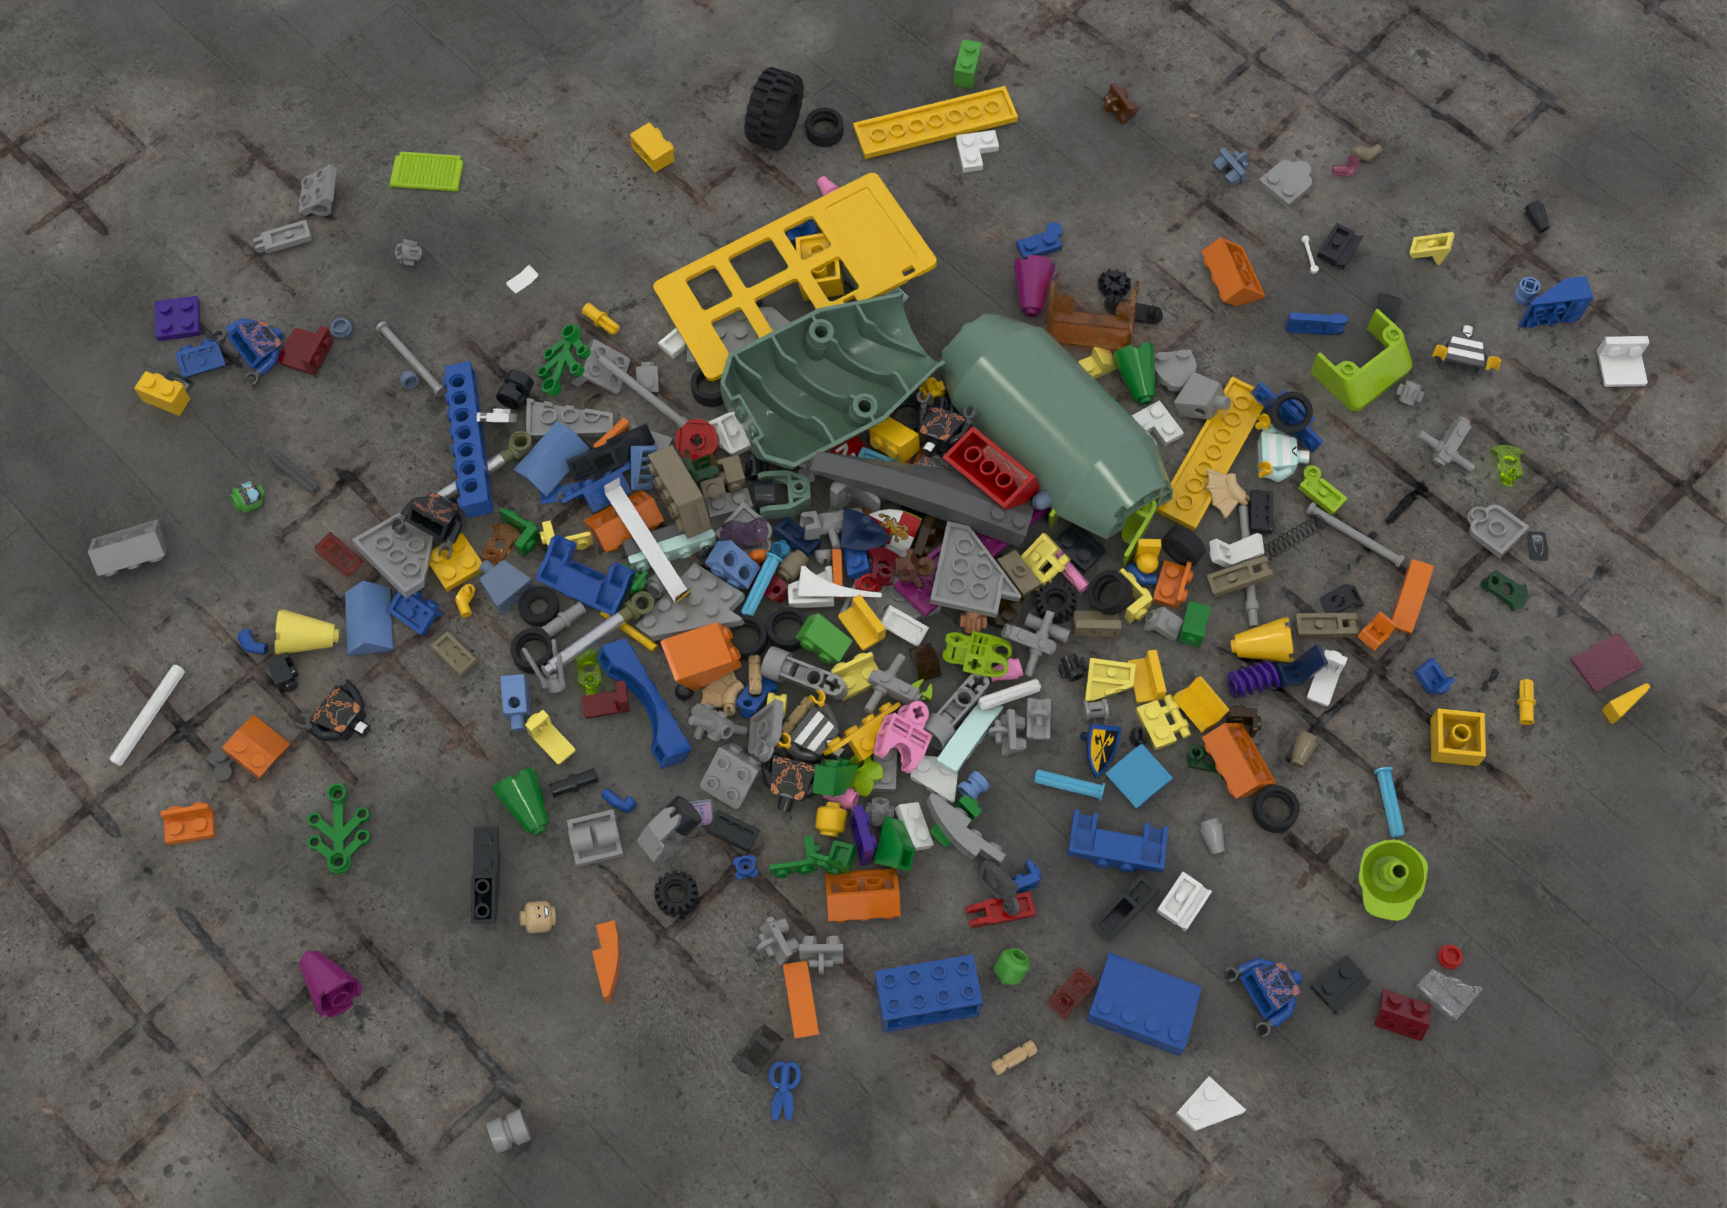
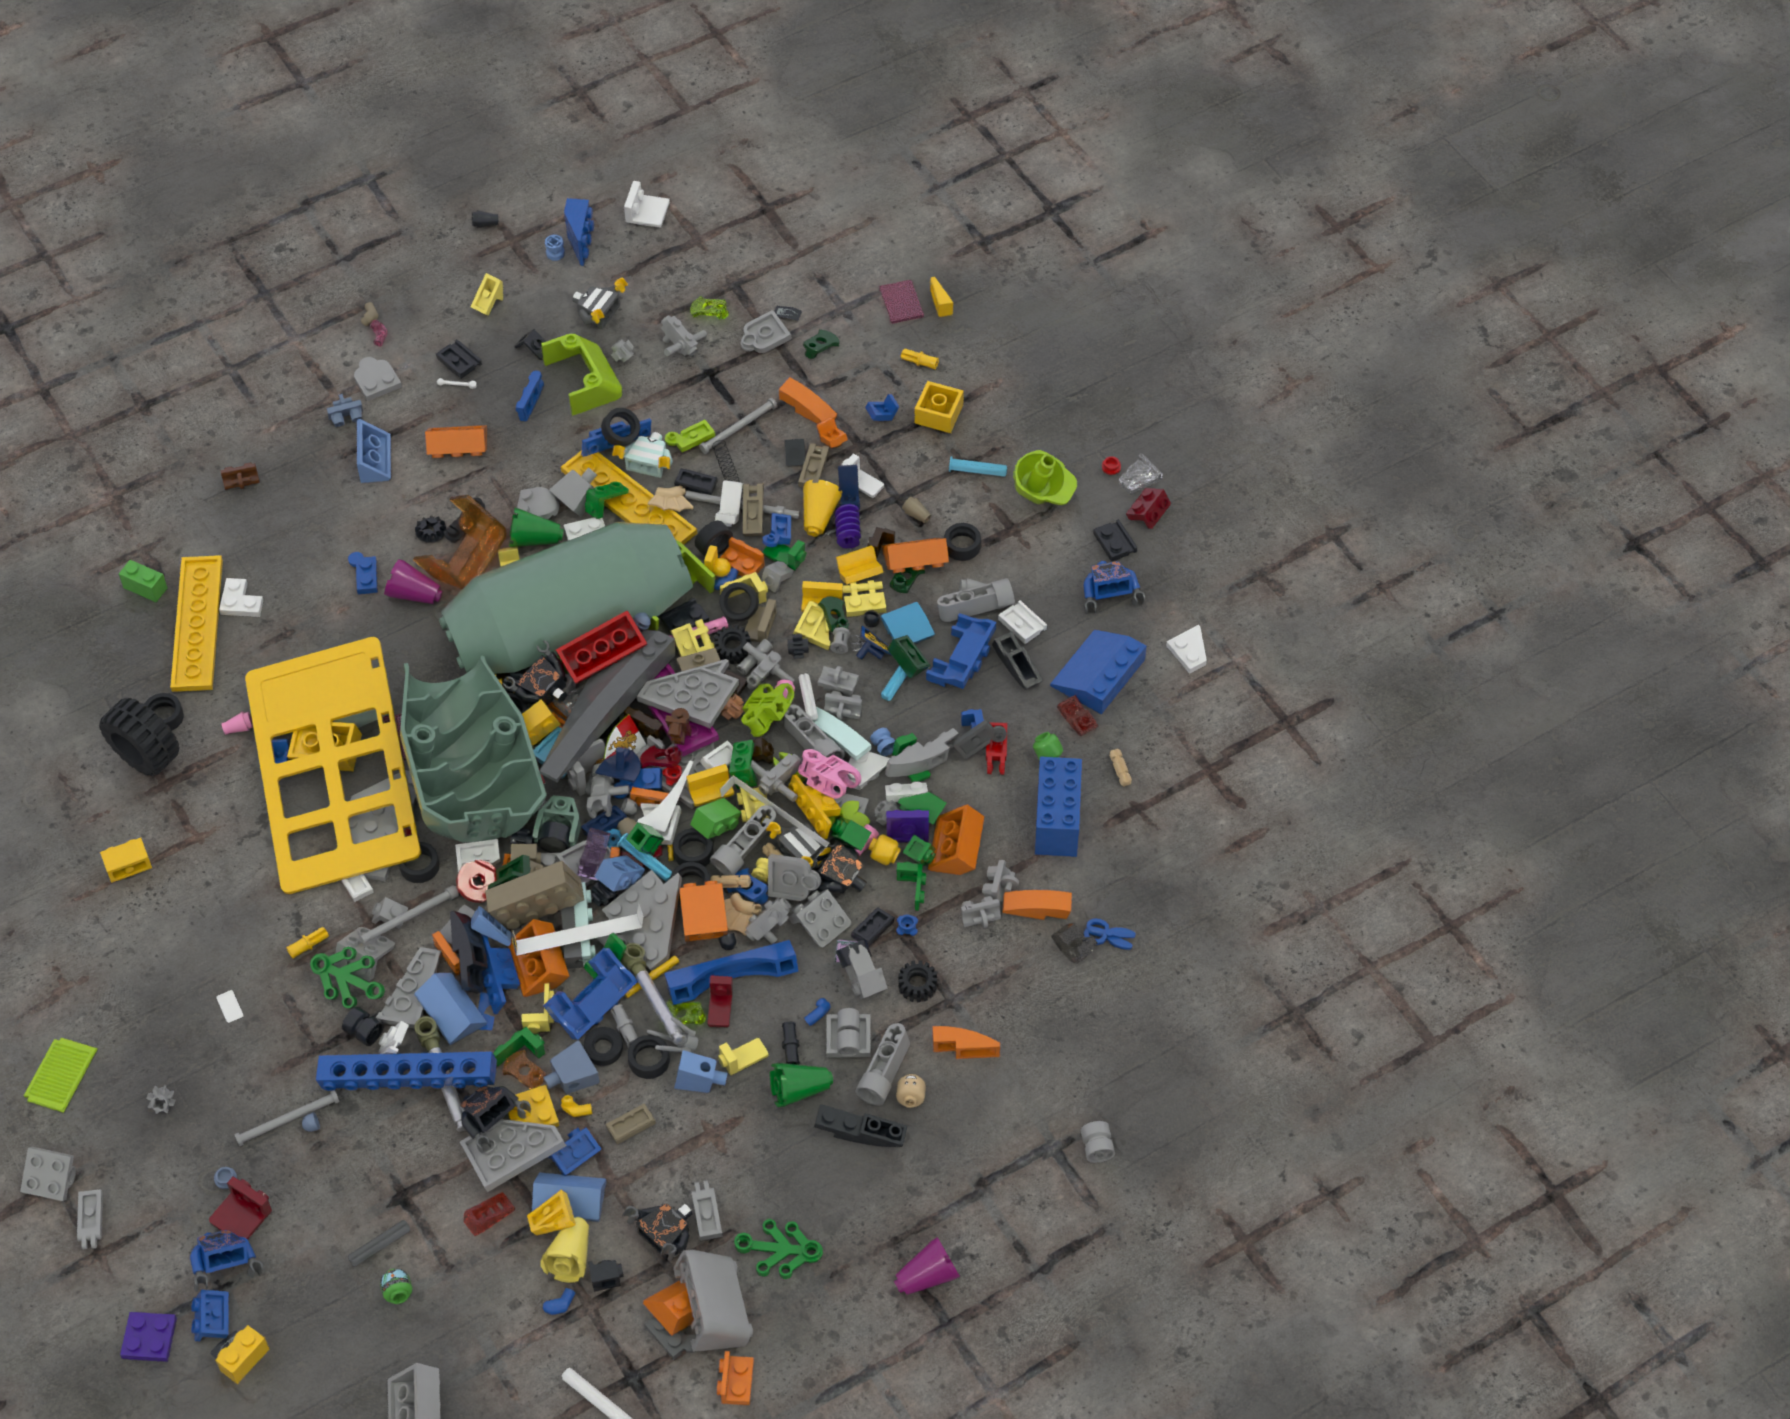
camera: 75 degrees left, 10 degrees down
none -> medium blue slope [357,419,391,483]
none -> yellow wing [527,1189,576,1235]
none -> green bracket [585,481,629,519]
none -> green brick [626,822,665,855]
none -> light grey windscreen [673,1250,753,1352]
none -> light grey hinge [691,1180,723,1241]
none -> white sticker [720,775,831,865]
none -> green bracket [729,740,758,789]
none -> blue hinge [762,513,791,547]
none -> dark green piece [818,596,849,633]
none -> light grey beam [855,1023,910,1106]
none -> dark green slope [887,635,931,678]
none -> light grey beam [937,578,1015,622]

